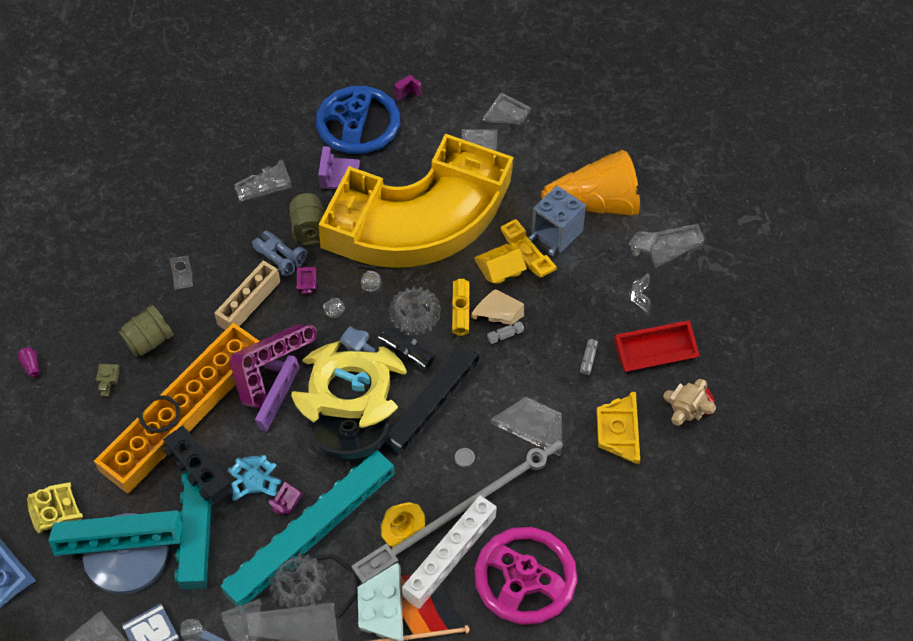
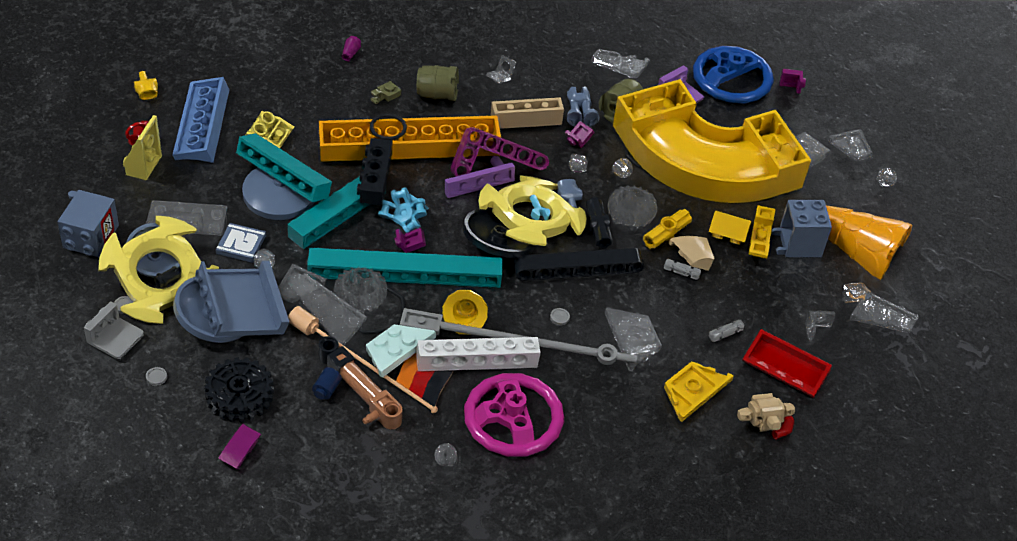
camera: 40 degrees right, 10 degrees down
none -> clear piece [877,168,898,187]

